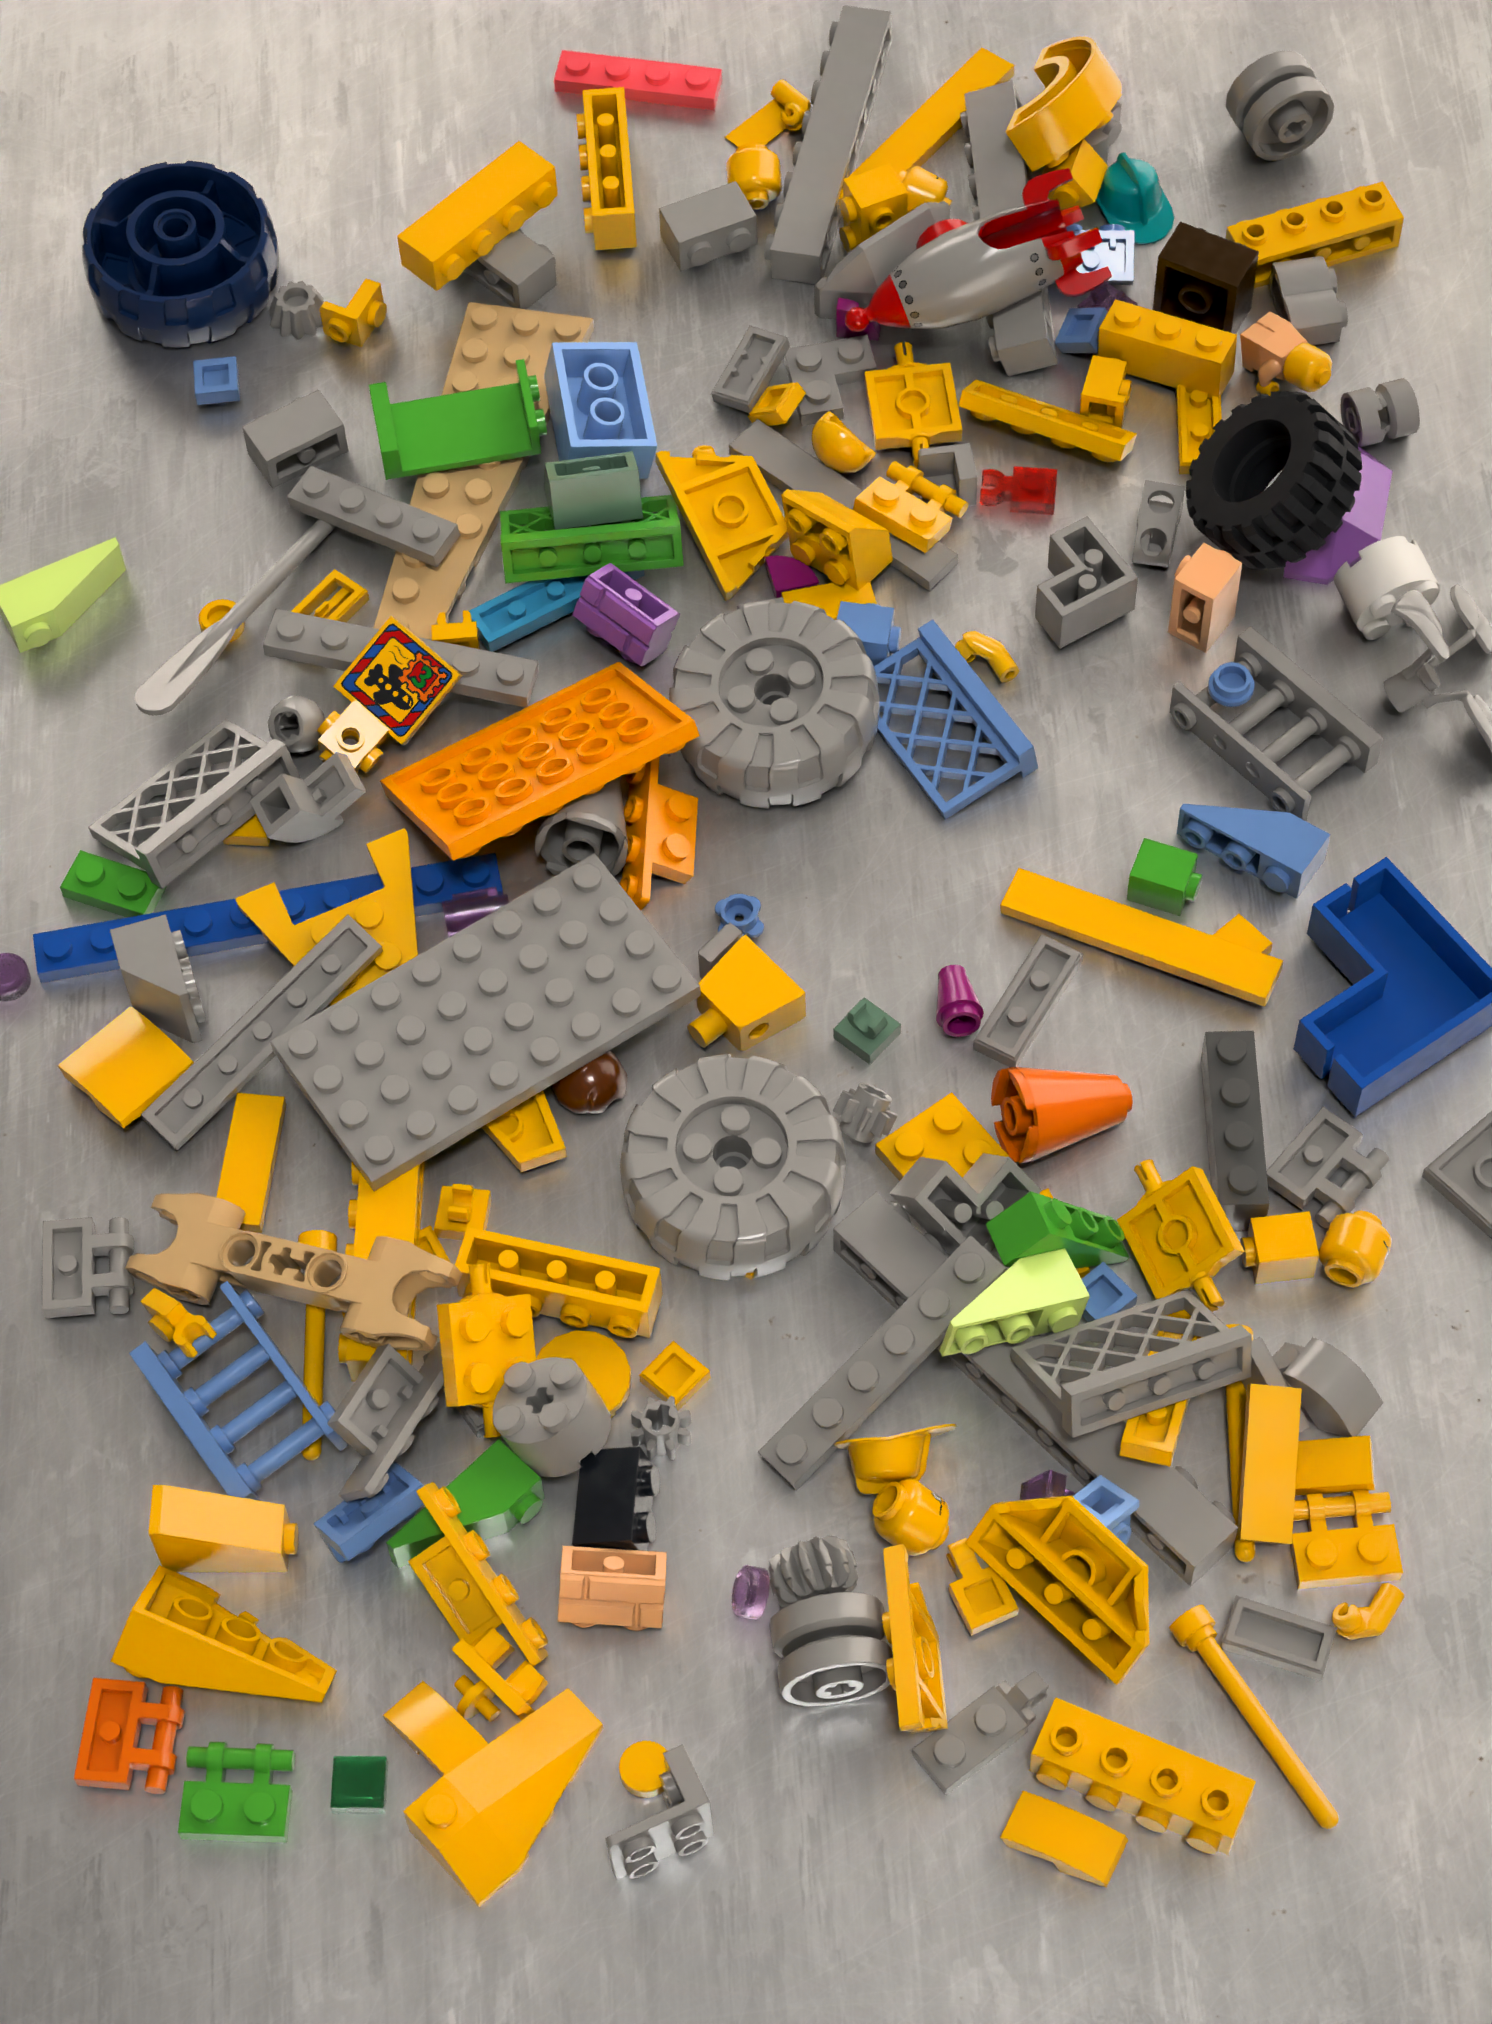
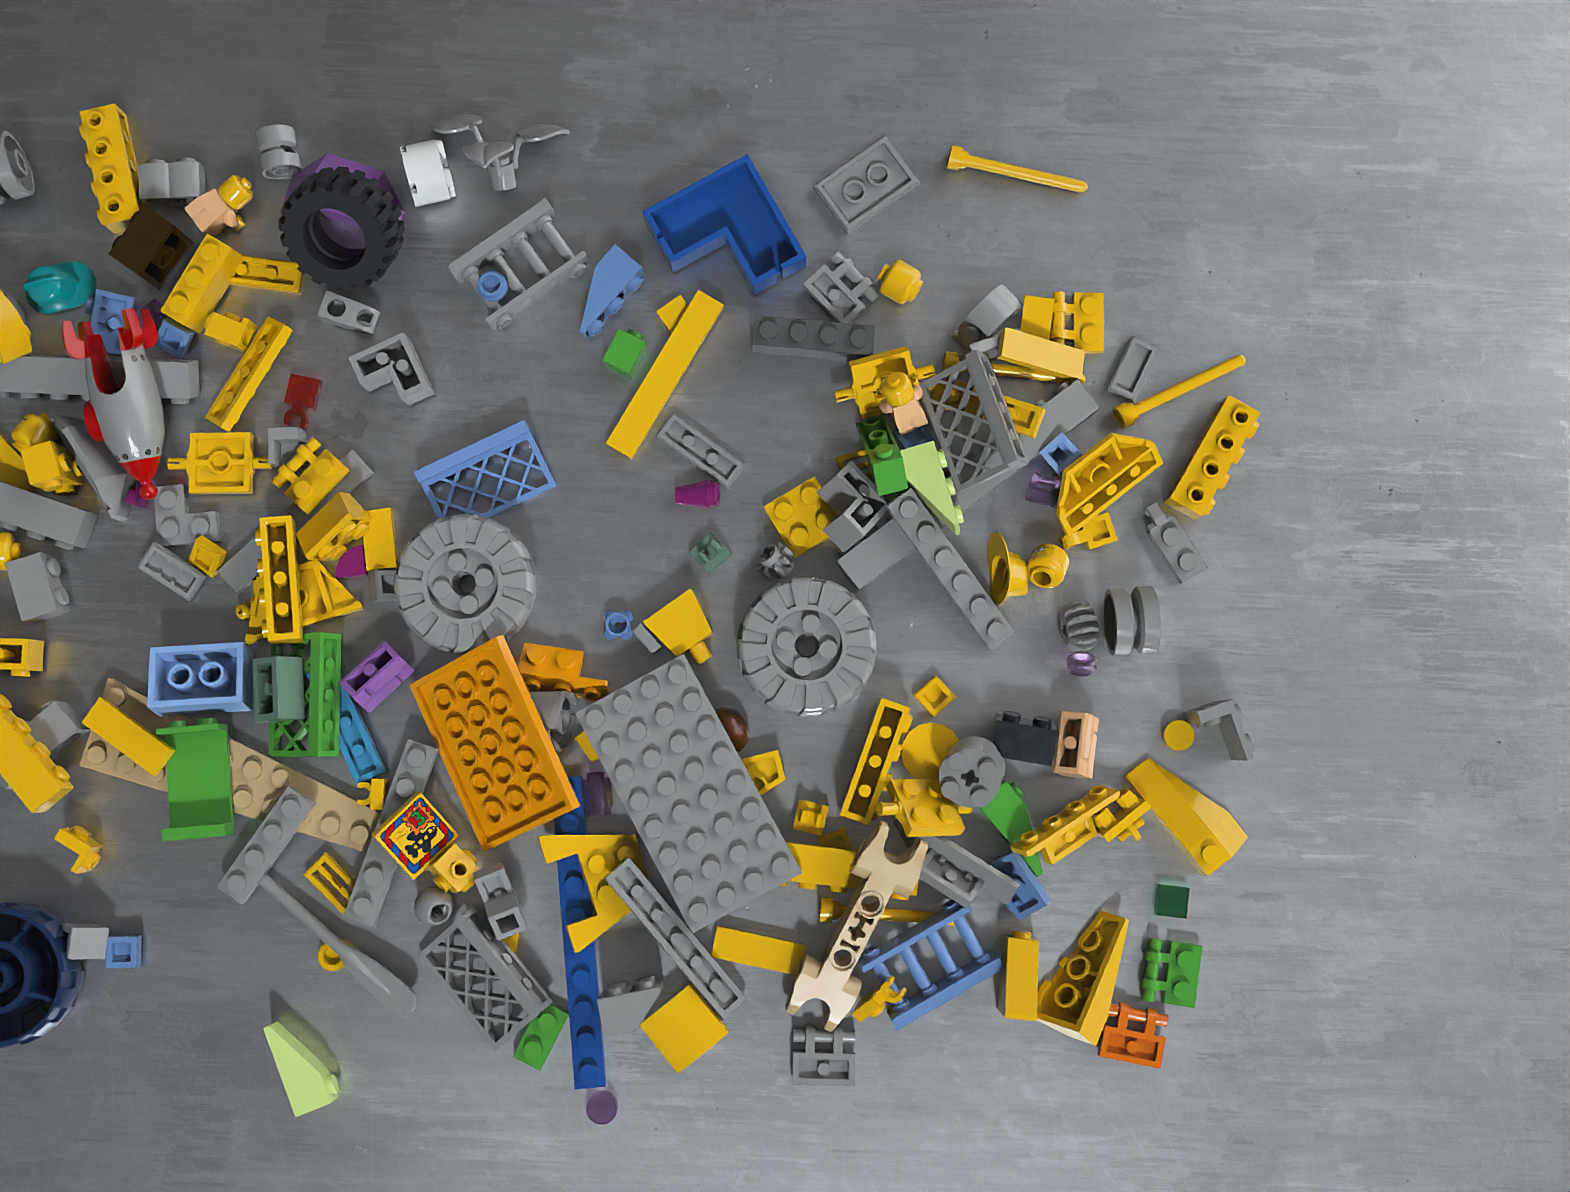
camera: 90 degrees left, 25 degrees up
light grey brick [242,390,349,489] -> none
light grey piece [268,281,324,340] -> none
yellow slope [383,1681,489,1776] -> none
light grey gear [631,1396,691,1461] -> none
yellow hair [811,411,876,474] -> none
medium blue brick [837,601,901,666] -> none
yellow wing [882,1544,948,1733] -> none
yellow arm [955,630,1019,682] -> none
orange cone [991,1067,1133,1164] -> none
yellow slope [1000,1791,1128,1887] -> none
yellow brick [1043,139,1108,210] -> none
light nougat brick [1168,542,1242,653] -> none
yellow brick [1240,1211,1319,1285] -> none
yellow arm [1332,1583,1405,1640] -> none
none -> light grey panel [61,923,109,959]
none -> yellow tile [81,697,175,776]
none -> yellow brick [255,515,304,645]
none -> piece [874,372,928,436]

